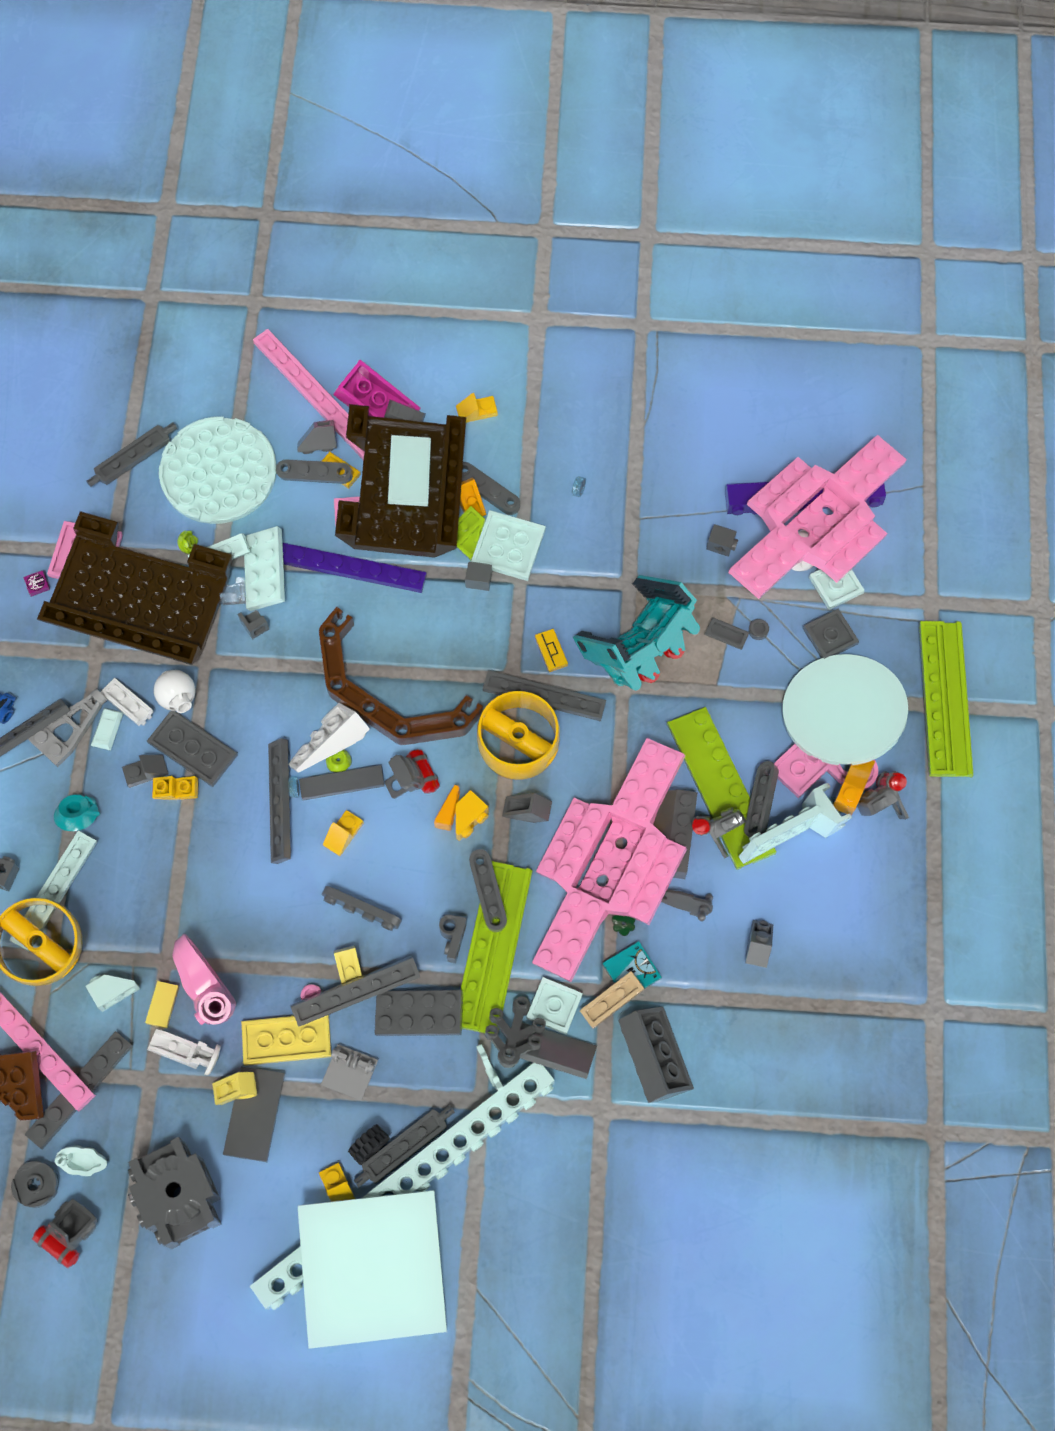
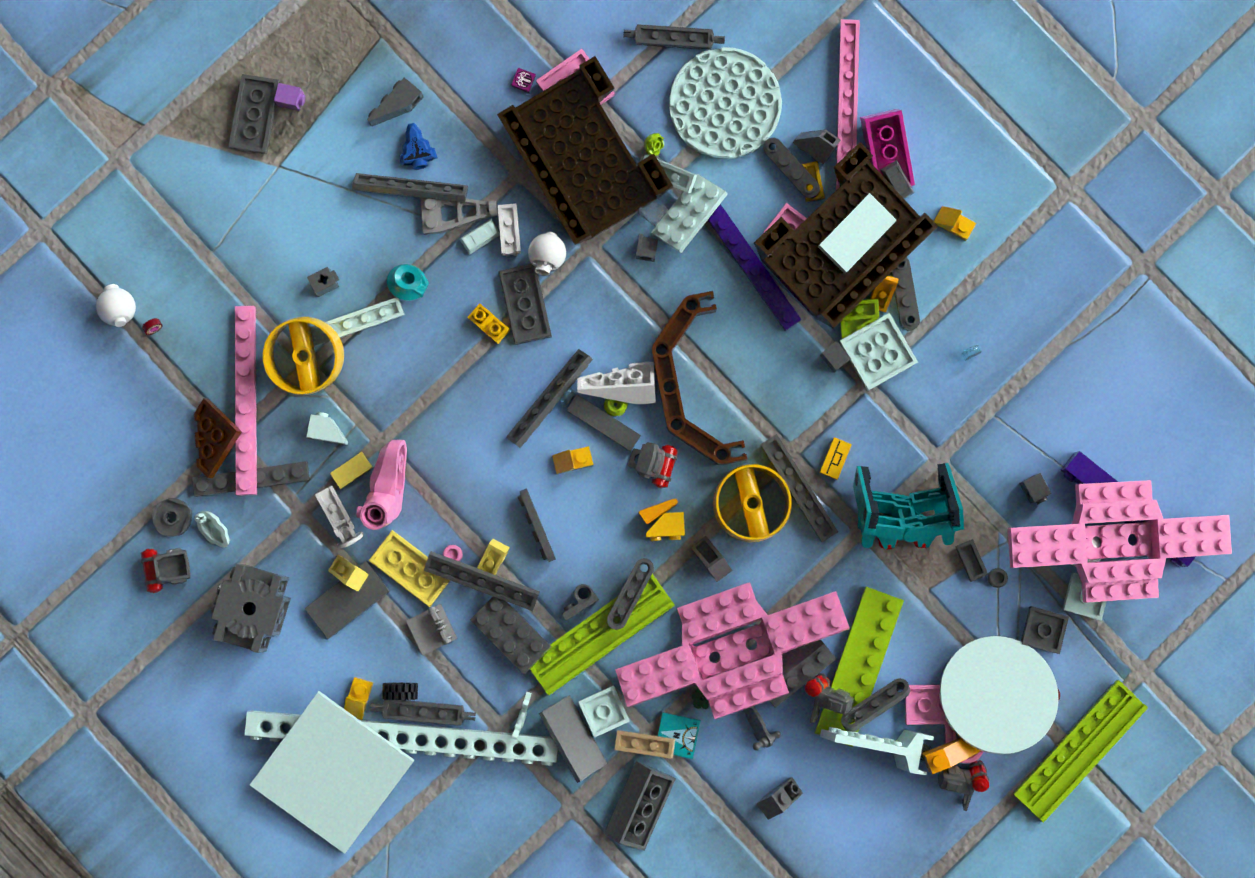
camera: 45 degrees right, 15 degrees up
dark grey slope [122,755,169,788] -> none
dark grey plant [485,996,546,1068] -> none

